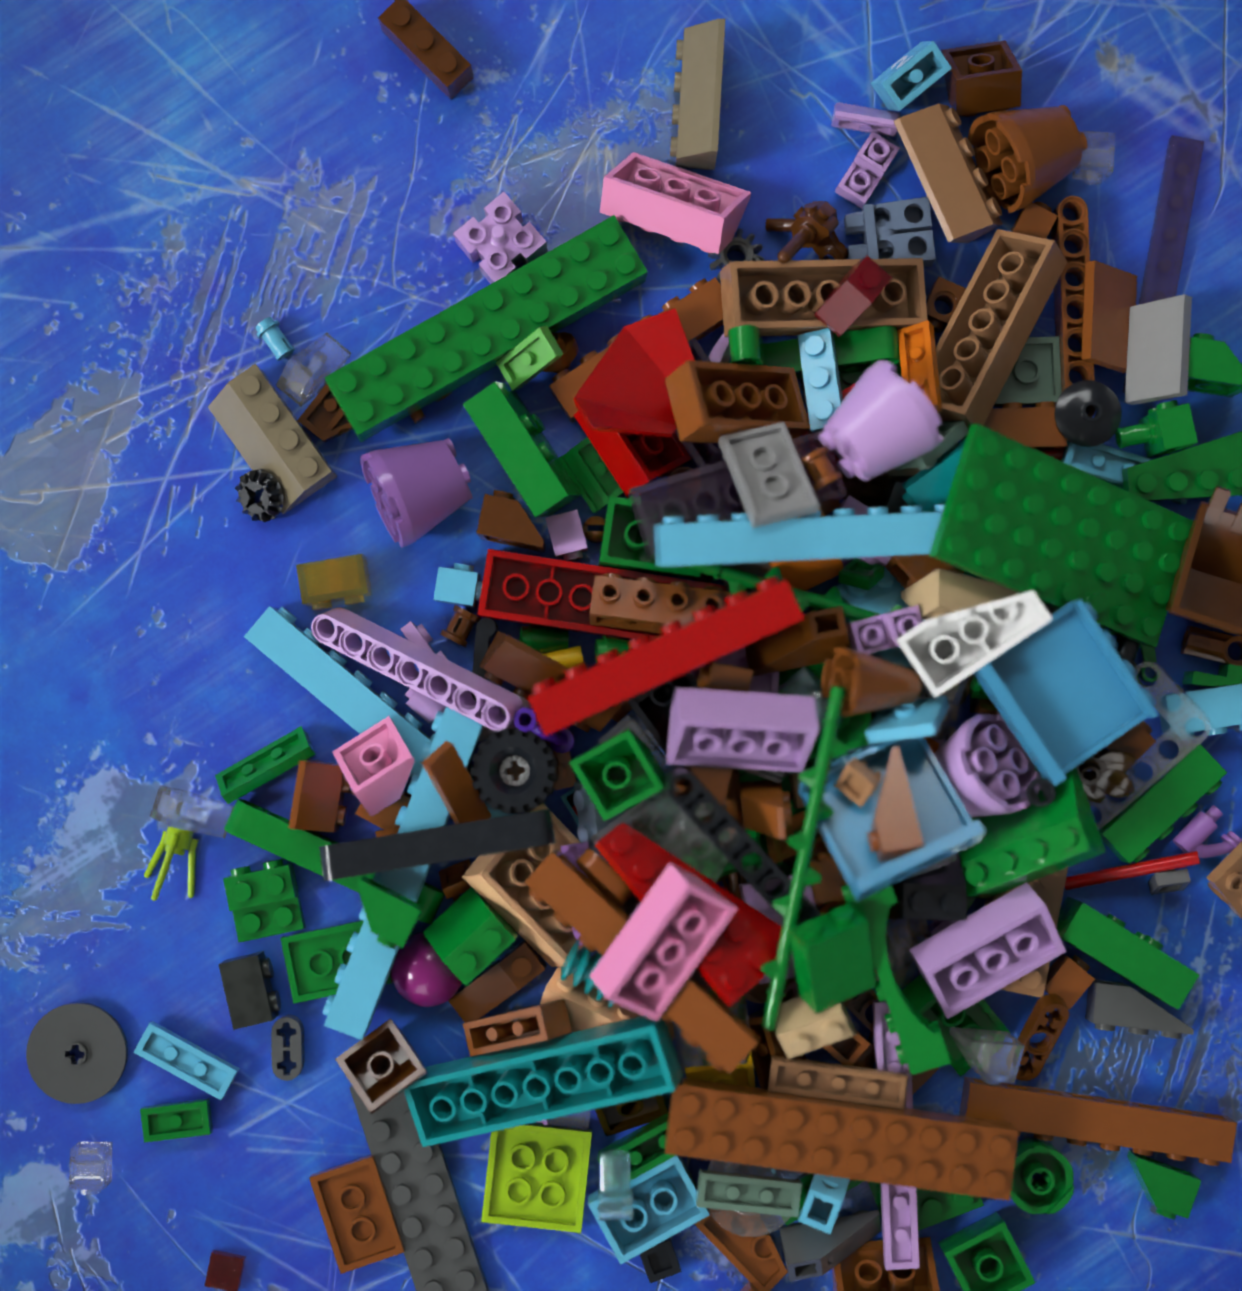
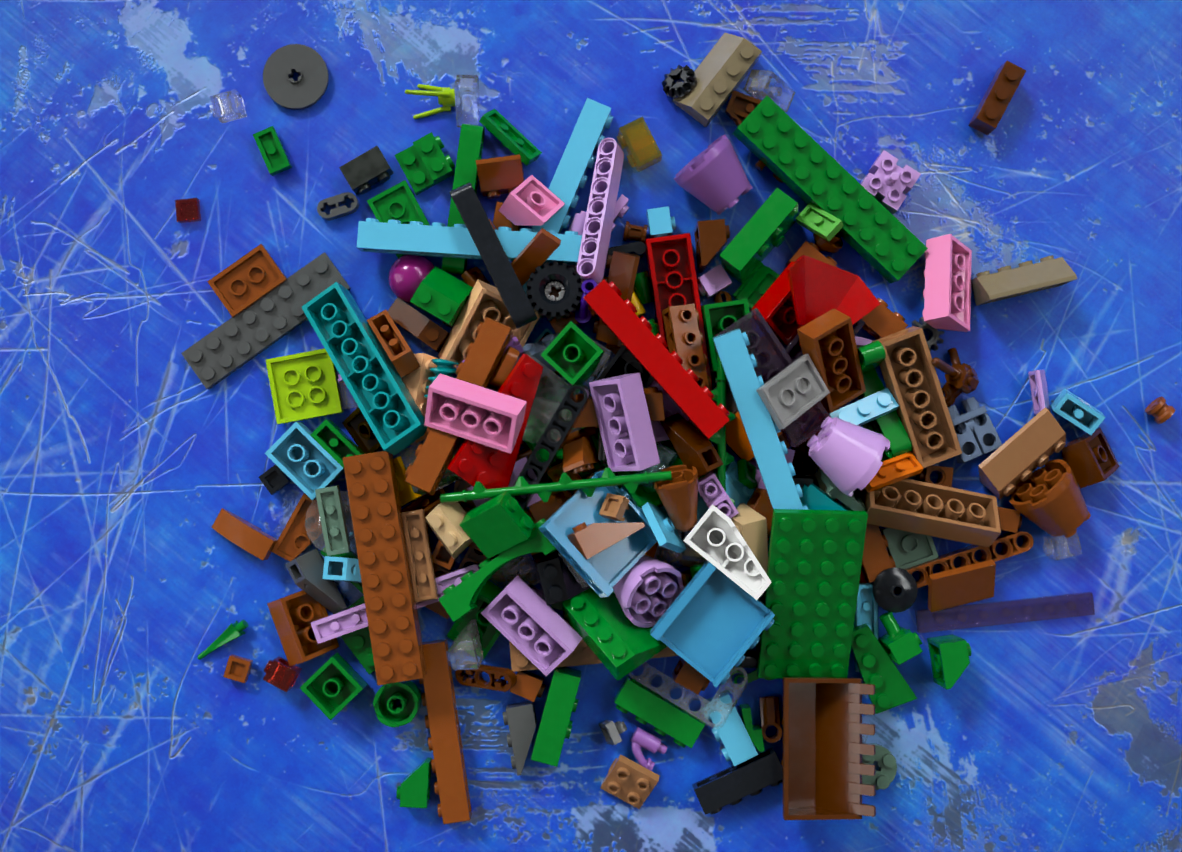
camera: 75 degrees right, 0 degrees up
medium azure plate [133,1021,240,1100] -> none
medium azure pin [255,317,295,361] -> none
slope [335,1018,428,1114] -> none
green slope [357,876,425,949] -> none
clear light blue piece [598,1150,633,1221] -> none
dark orange bush [800,446,842,491] -> none
dark red slope [814,255,892,337] -> none
lavender slope [835,131,900,209] -> none
black hinge [1026,779,1055,807] -> none
red bar [1065,851,1200,890] -> none
dark brown plate [1076,750,1137,803] -> none
light grey tile [1125,294,1192,405] -> none

